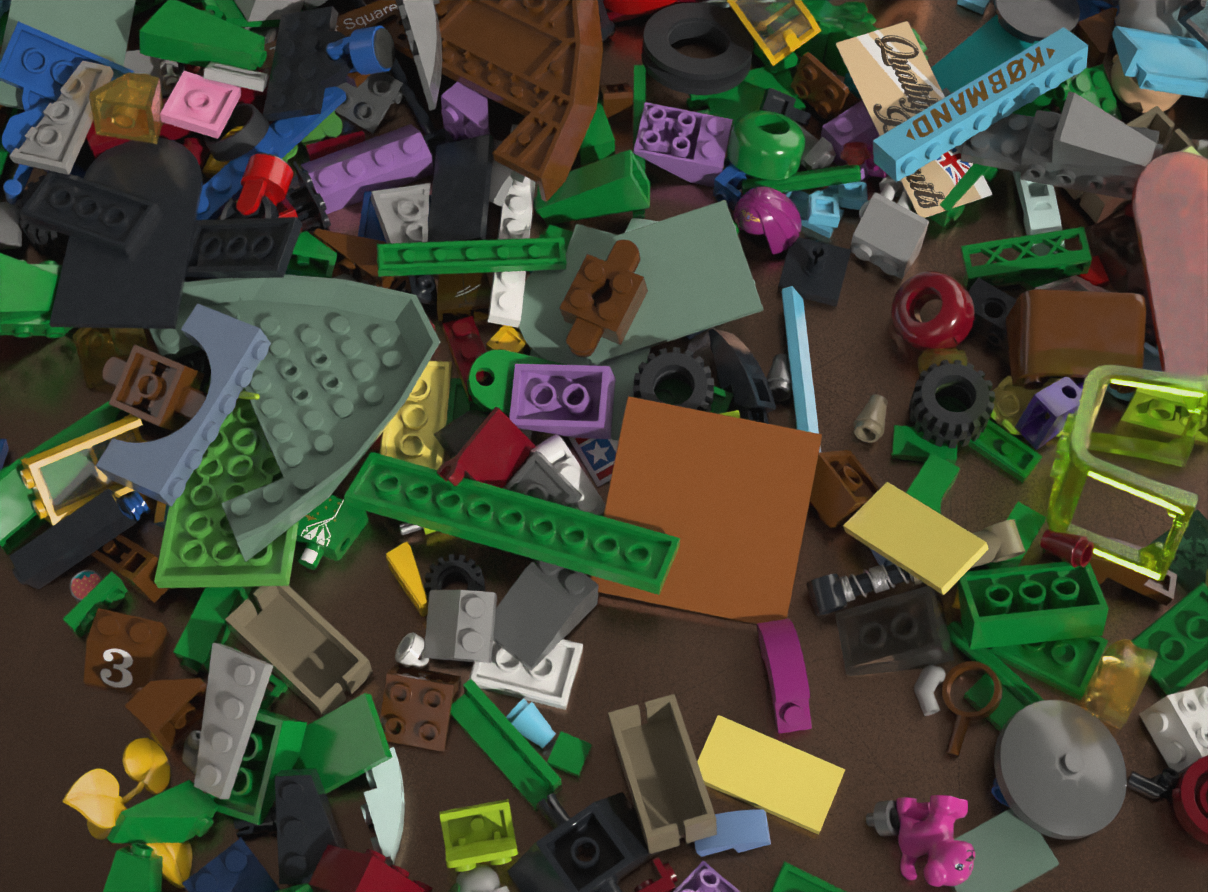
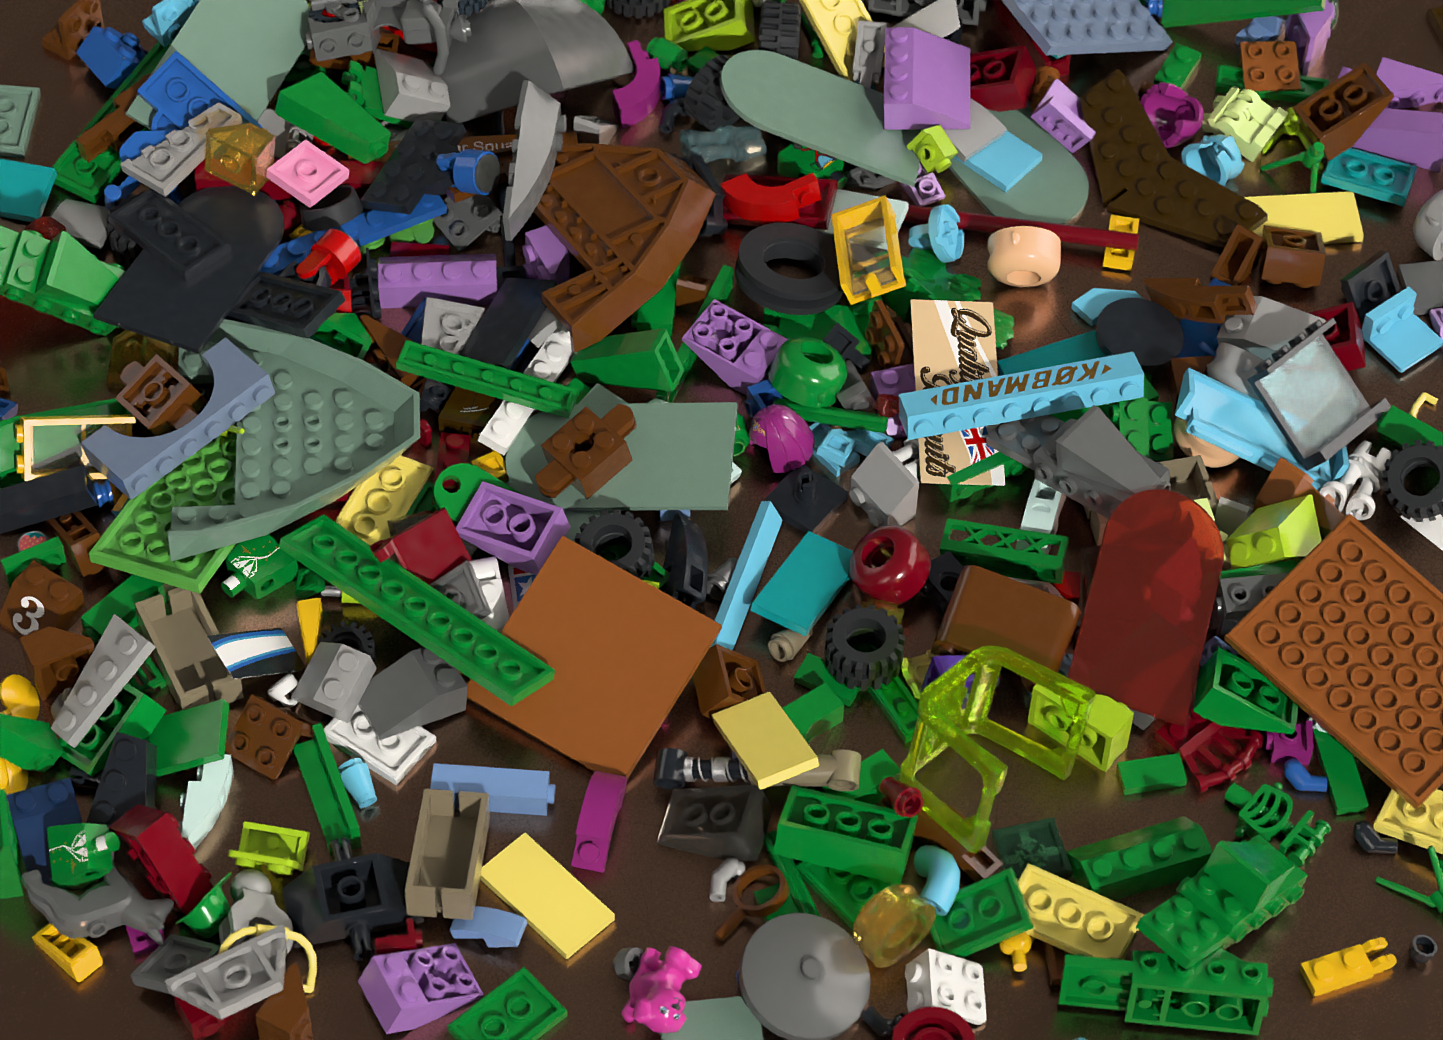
camera: 20 degrees right, 10 degrees down
light grey tile [203,61,269,92] -> none
green tile [547,731,592,779] -> none
none -> sticker [207,628,307,679]
none -> green tile [295,567,325,600]
none -> medium blue brick [430,763,555,816]
none -> teal tile [751,531,853,637]
none -> medium azure cylinder [914,845,960,916]

